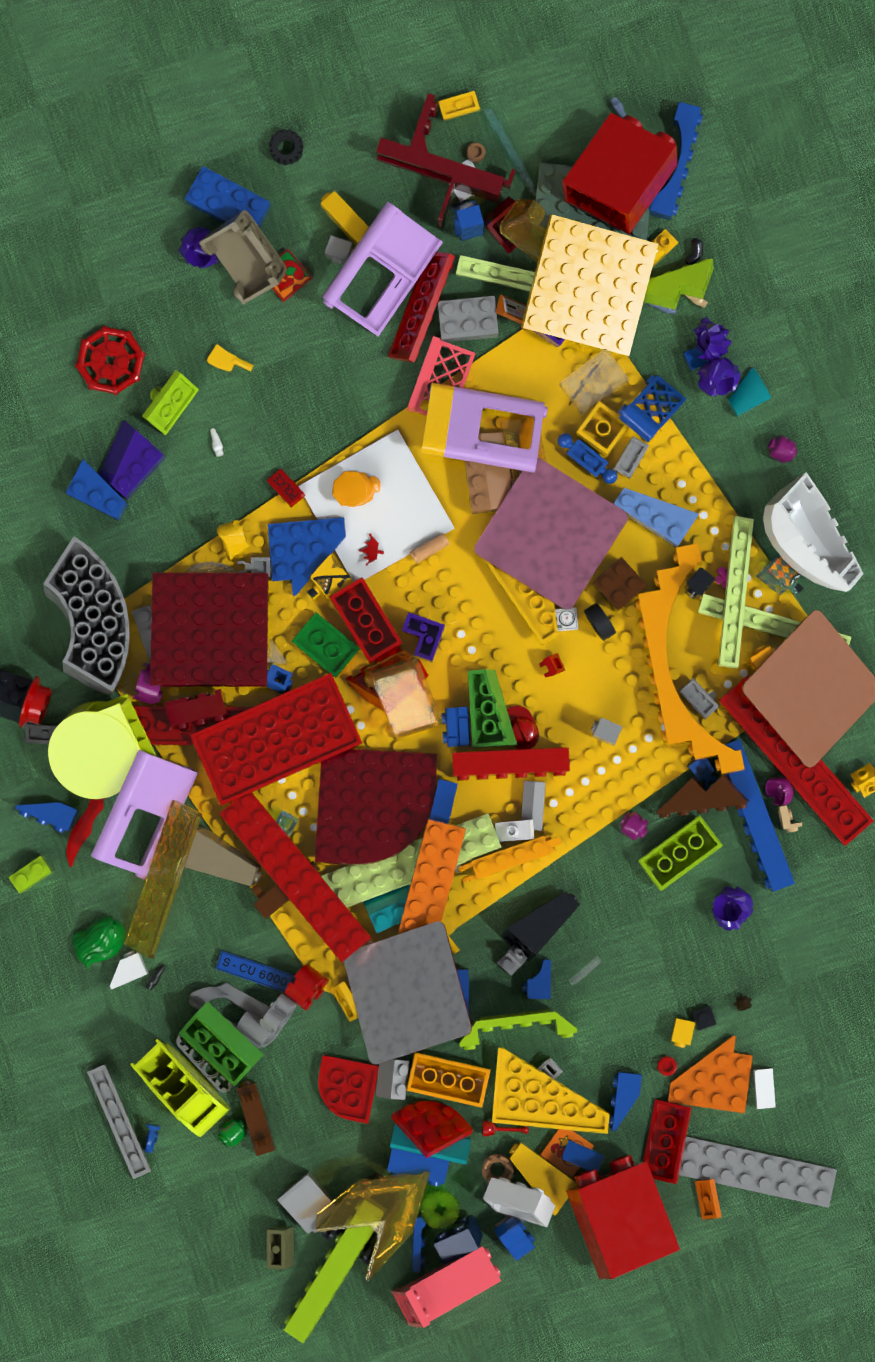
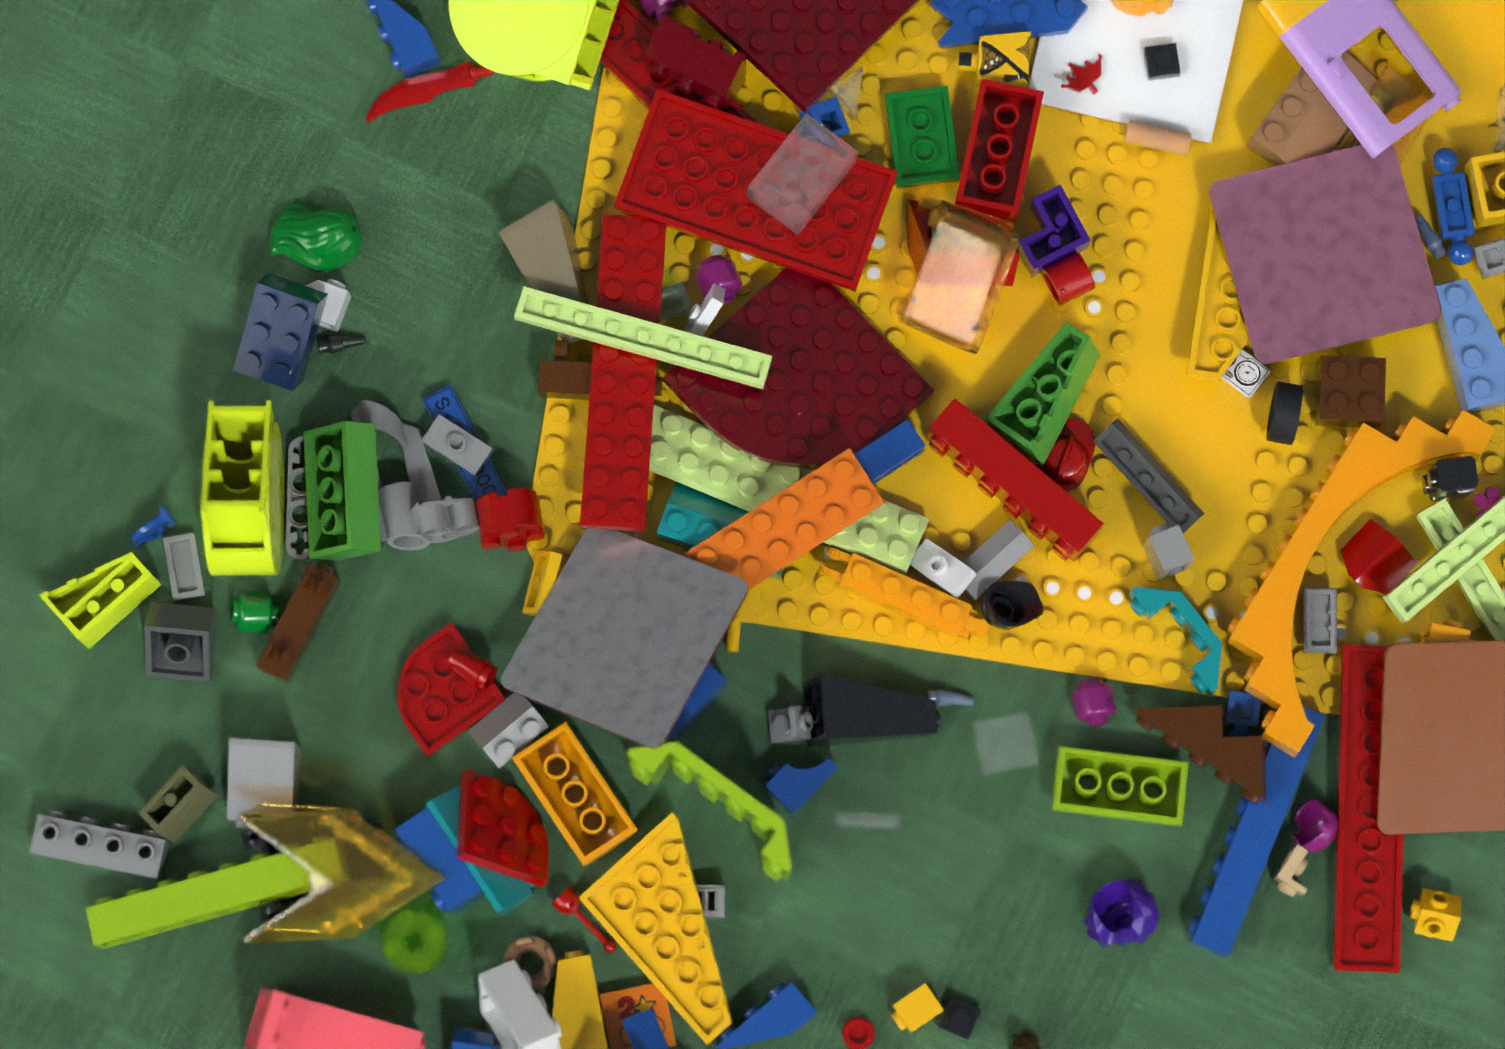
camera: 40 degrees right, 5 degrees down
lime brick [8,856,54,893] -> none
light grey plate [87,1064,151,1179] -> none
lavender piece [91,750,198,879] -> none
clear yellow plate [124,800,202,959] -> none
blue plate [412,1215,426,1272] -> none
dark blue brick [434,1215,483,1264] -> none
blue brick [442,707,471,747] -> none
red tile [539,653,566,678] -> none
none -> light grey brick [29,810,170,880]
none -> neon yellow wedge [39,552,161,649]
none -> dark grey slope [144,602,216,682]
none -> light grey tile [163,532,207,602]
none -> dark blue brick [233,273,328,391]
none -> light grey plate [421,414,493,477]
none -> red cone [447,649,498,690]
none -> yellowish green plate [514,286,772,389]
none -> white plate [684,283,726,336]
none -> magenta head [696,255,742,305]
none -> clear brick [747,113,858,235]
none -> sand blue piece [925,689,974,707]
none -> clear piece [973,712,1039,775]
none -> black piece [981,581,1044,630]
none -> red piece [1042,252,1095,306]
none -> dark grey plate [1093,419,1205,534]
none -> teal slope [1128,587,1222,696]
none -> black plate [1143,43,1181,81]
none -> red slope [1340,519,1418,594]
none -> sand blue piece [1414,214,1446,259]

